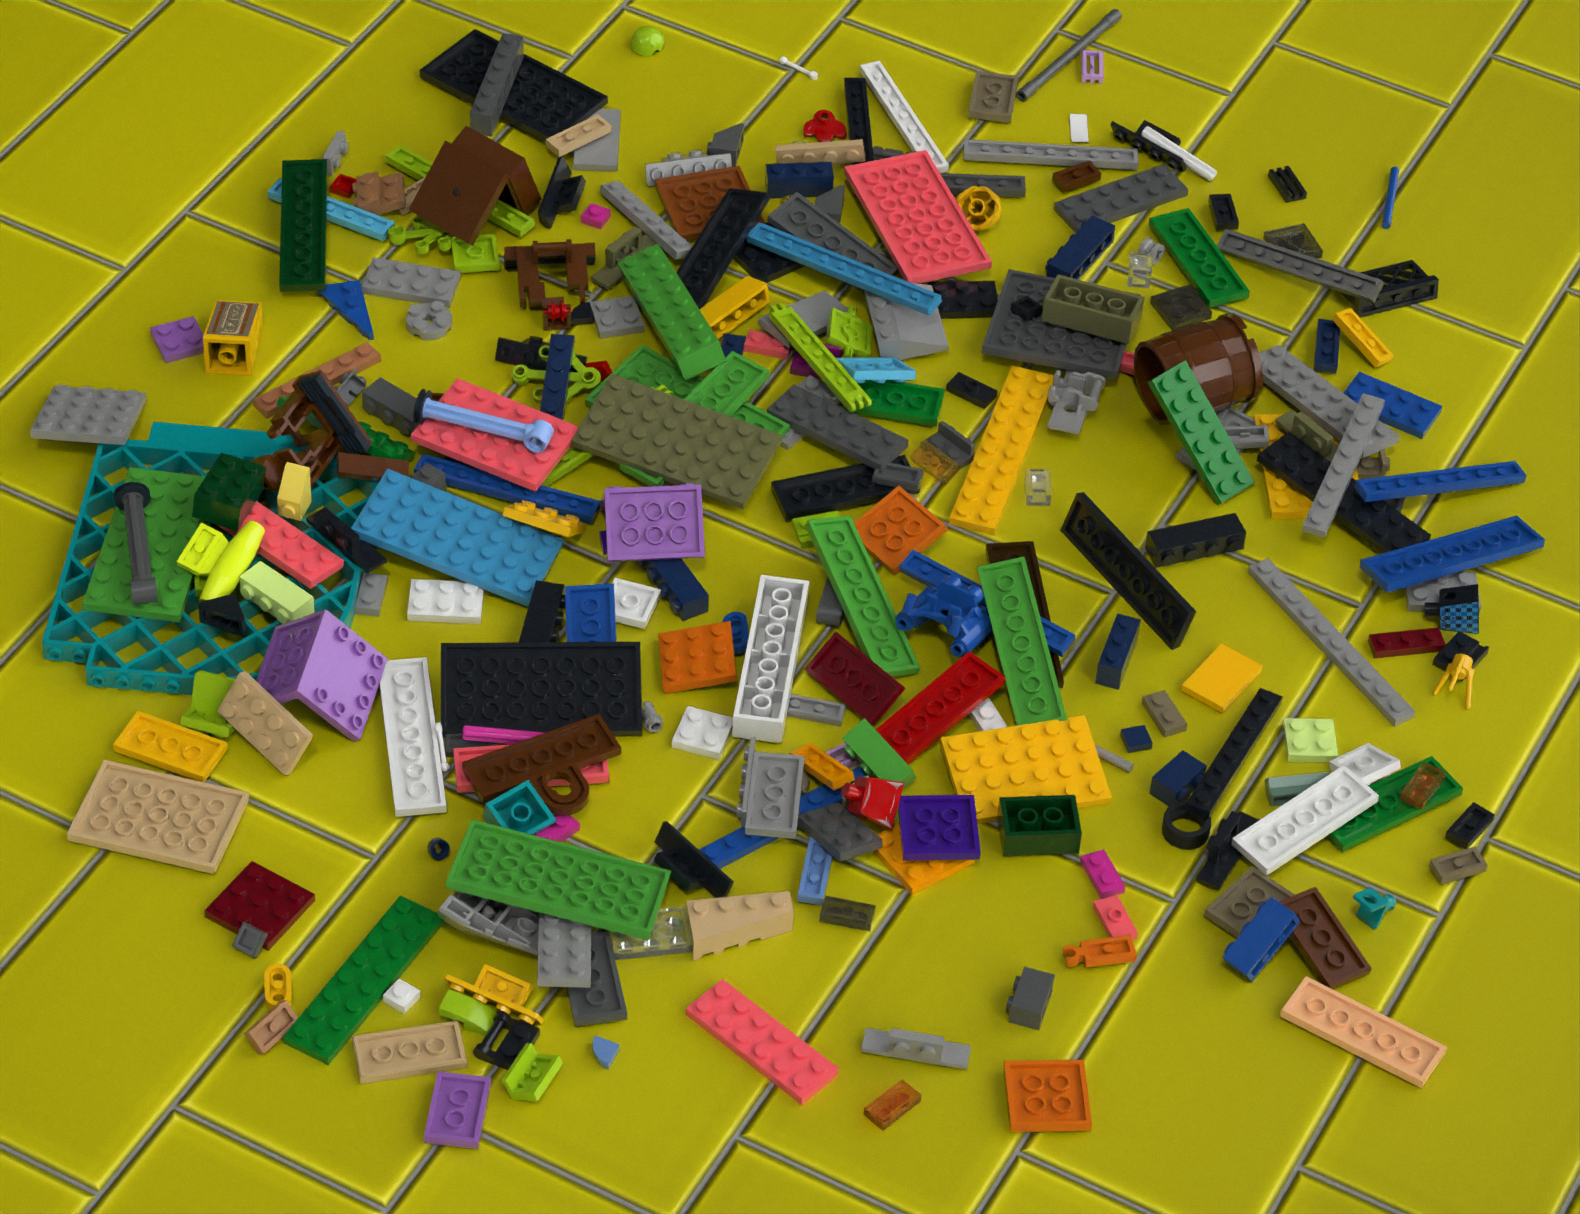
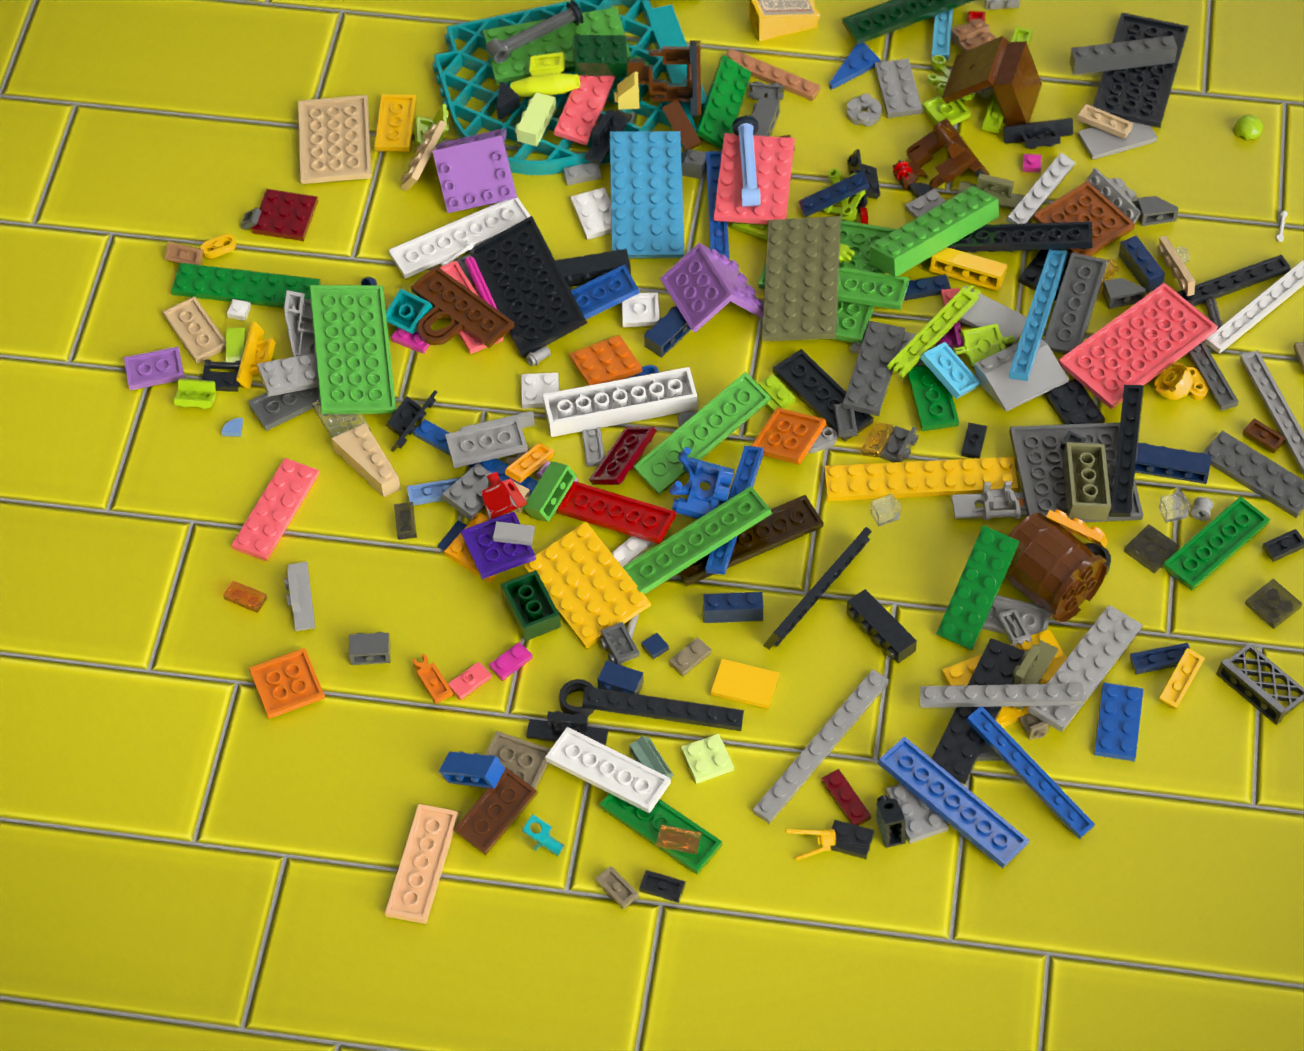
camera: 75 degrees right, 10 degrees up
yellow plate [503,500,586,537] -> none
red plate [803,110,847,142] -> none
dark grey plate [1217,228,1384,303] -> none
white plate [1329,743,1401,786] -> none
none -> dark blue window [437,521,467,551]
none -> light grey tile [493,522,535,546]
none -> dark grey bracket [599,622,639,665]
none -> light orange plate [1046,509,1108,548]
none -> black plate [1111,385,1144,517]

